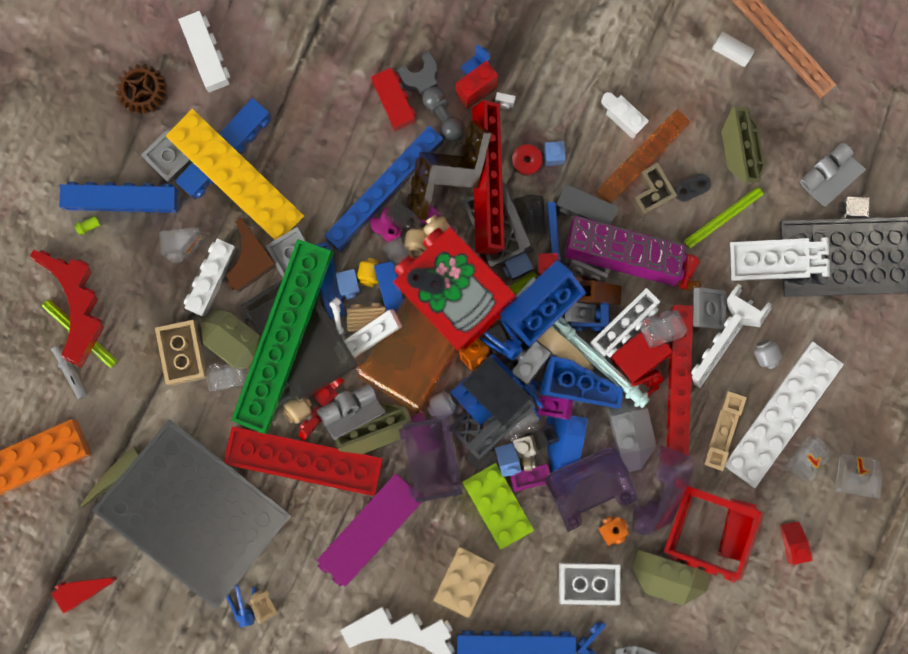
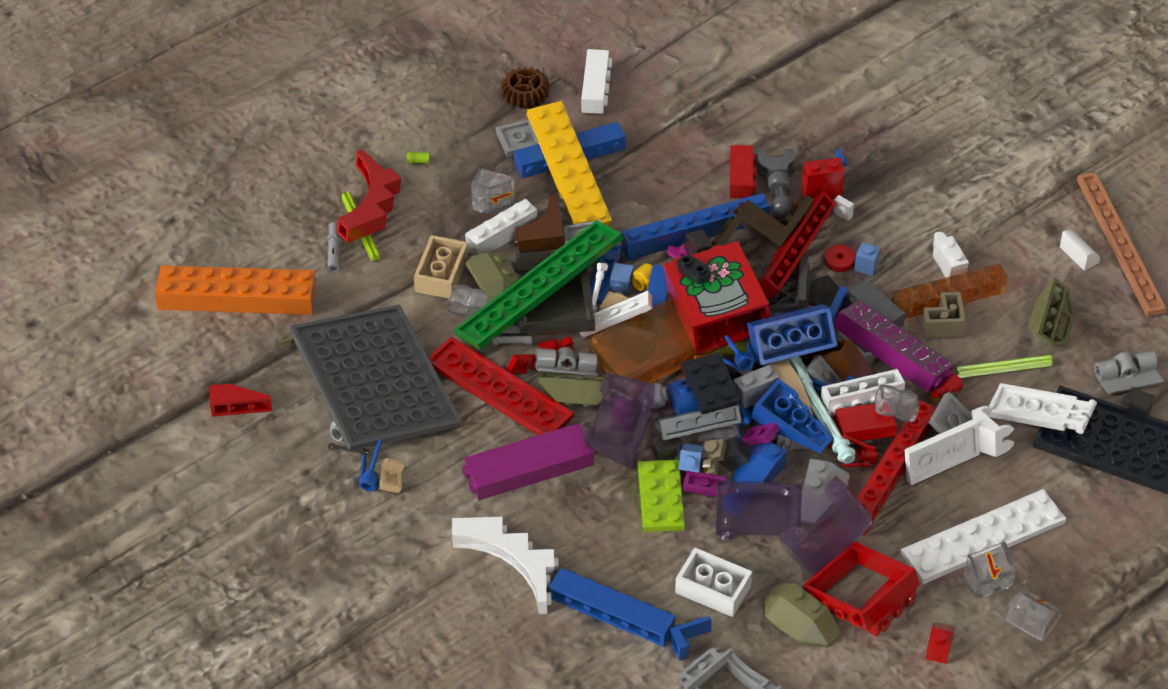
camera: 25 degrees right, 35 degrees down
blue brick [59,181,178,213] -> none
tan head [282,395,312,424] -> none
tan brick [433,546,494,618] -> none
orange brick [597,515,629,546] -> none
black plate [674,174,711,202] -> none
tan slope [704,391,747,471] -> none
light grey head [754,339,783,369] -> none

